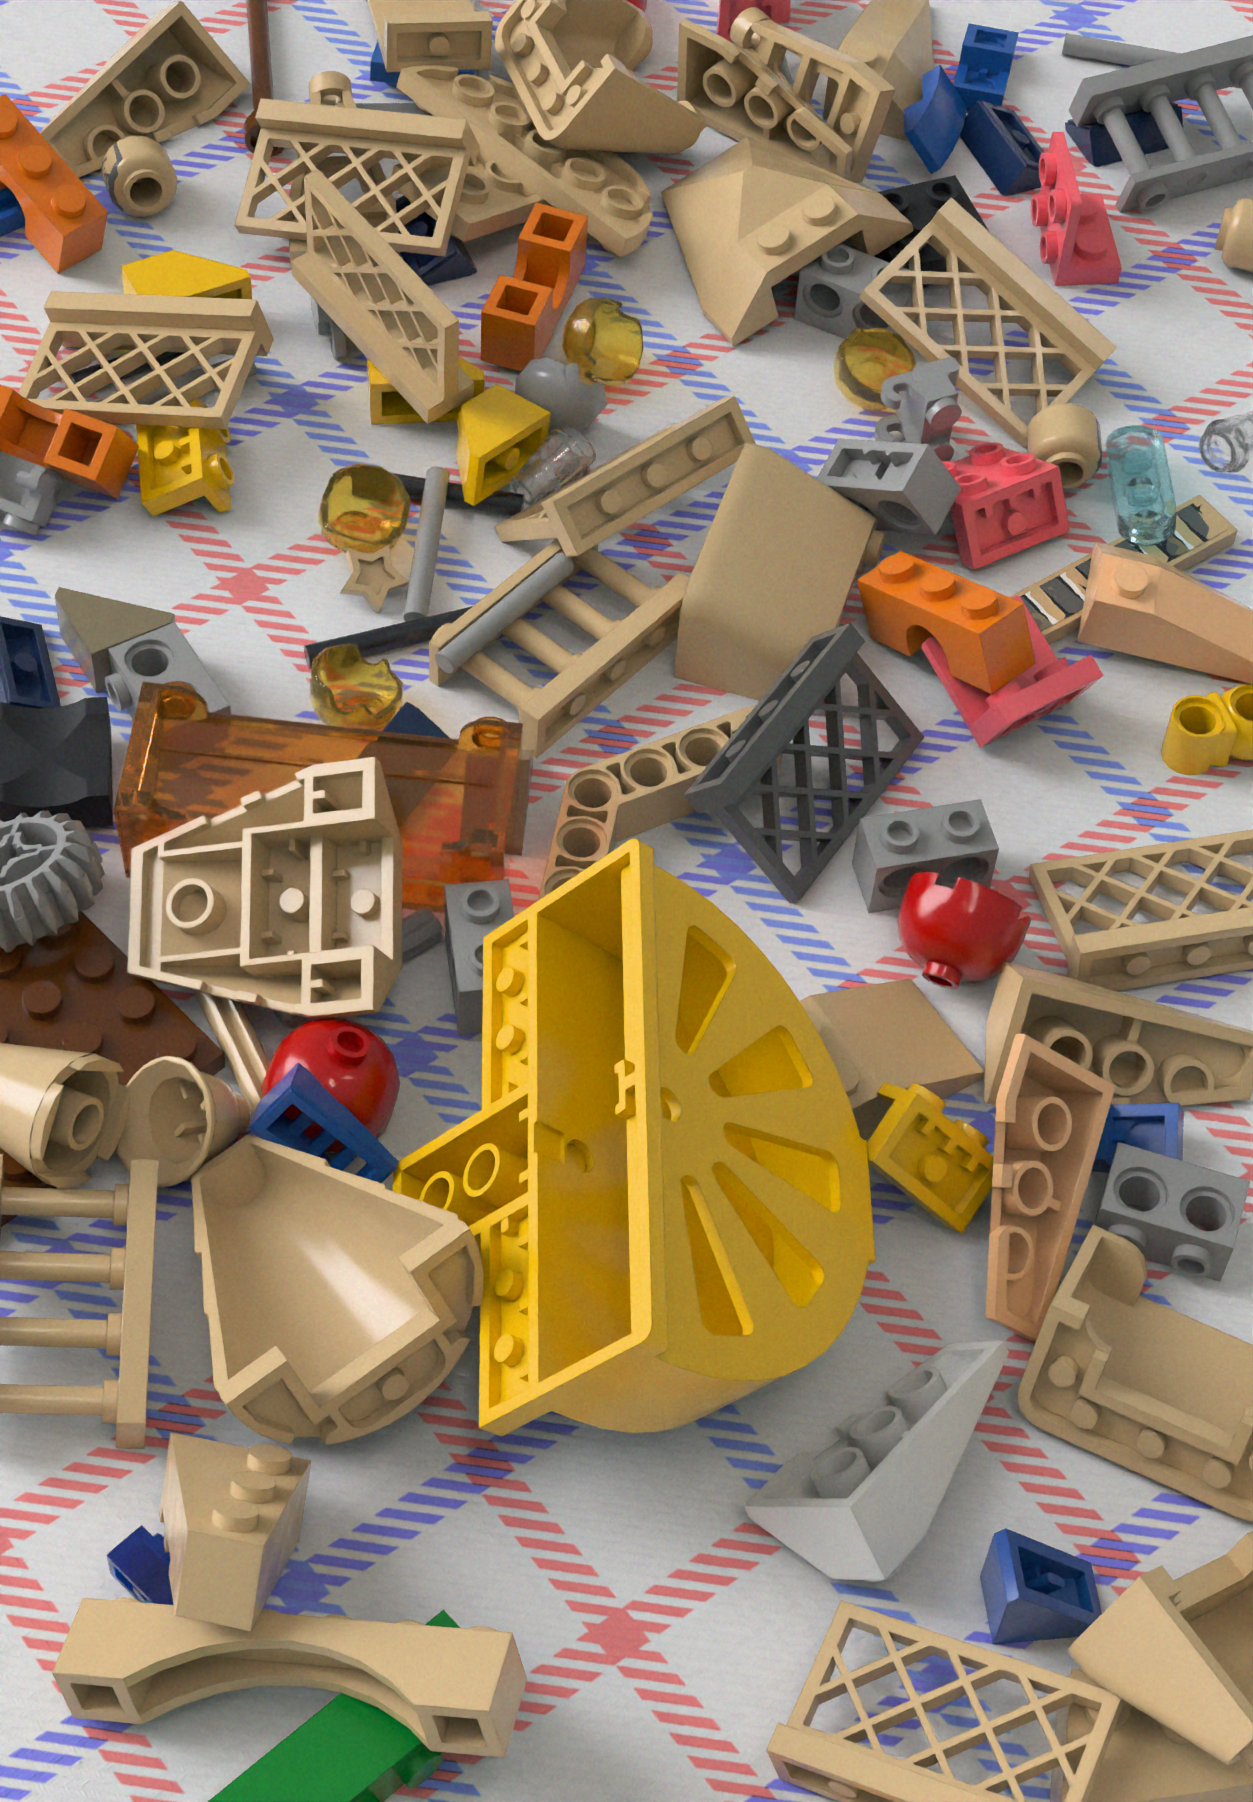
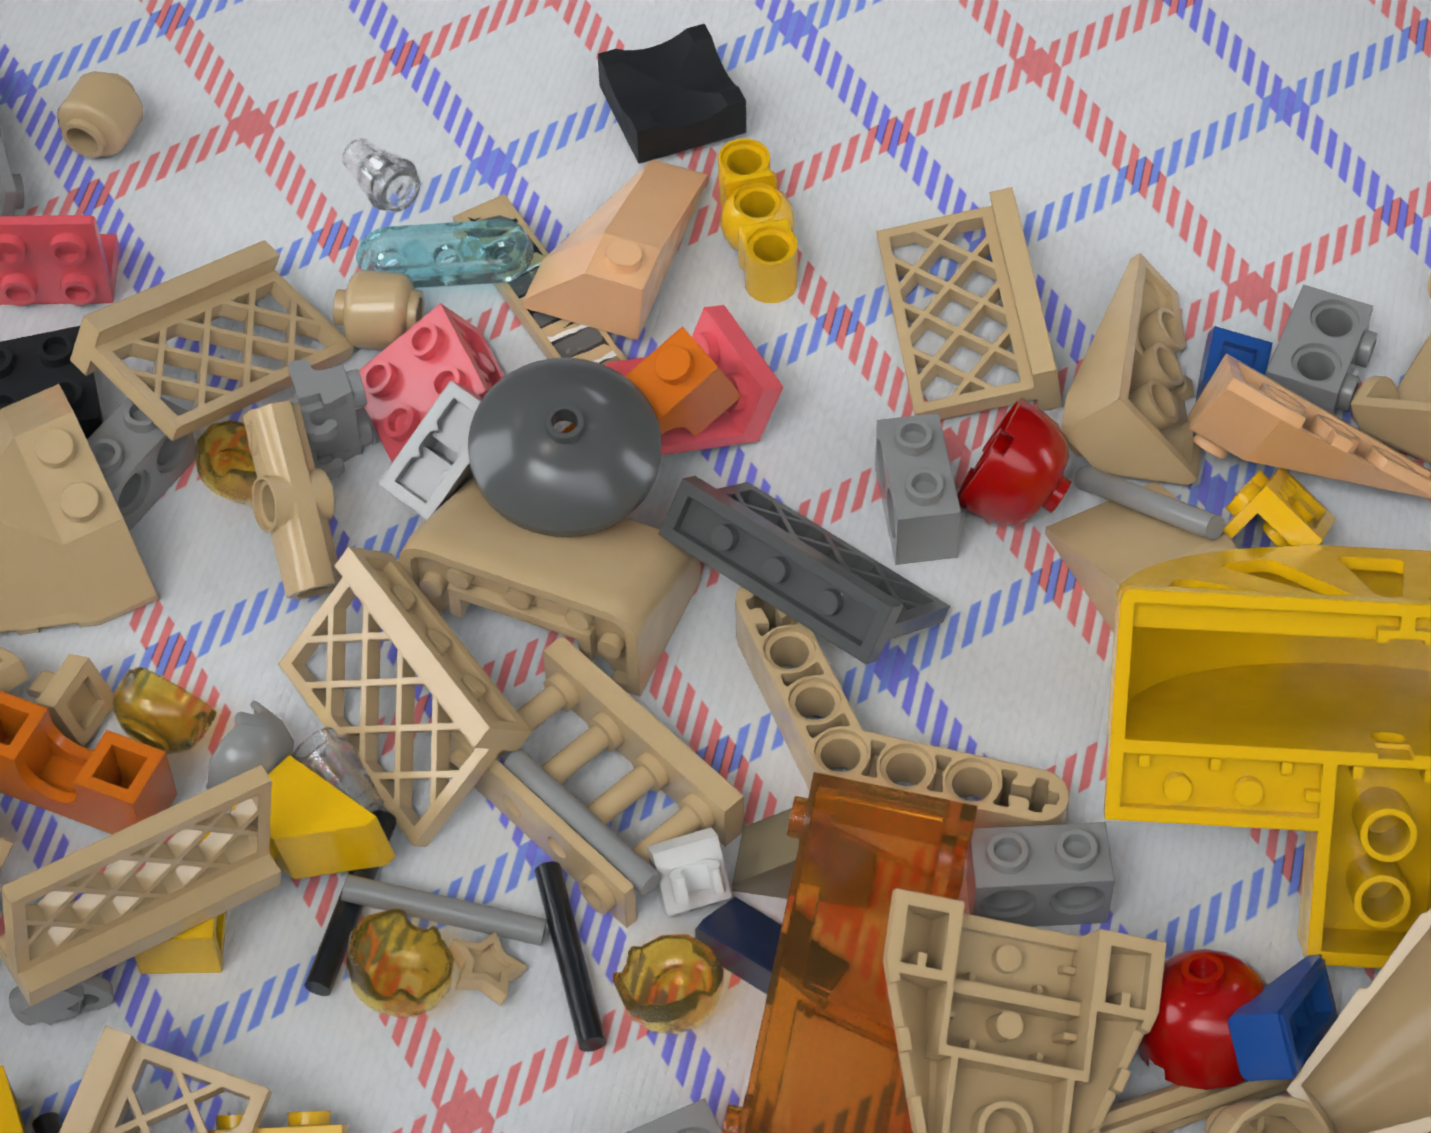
camera: 80 degrees left, 0 degrees up
none -> tan tile [26,654,118,747]
none -> tan piece [242,401,342,600]
none -> dark grey dish [468,358,661,537]
none -> white tile [647,827,732,917]
none -> light grey bar [1075,465,1224,540]

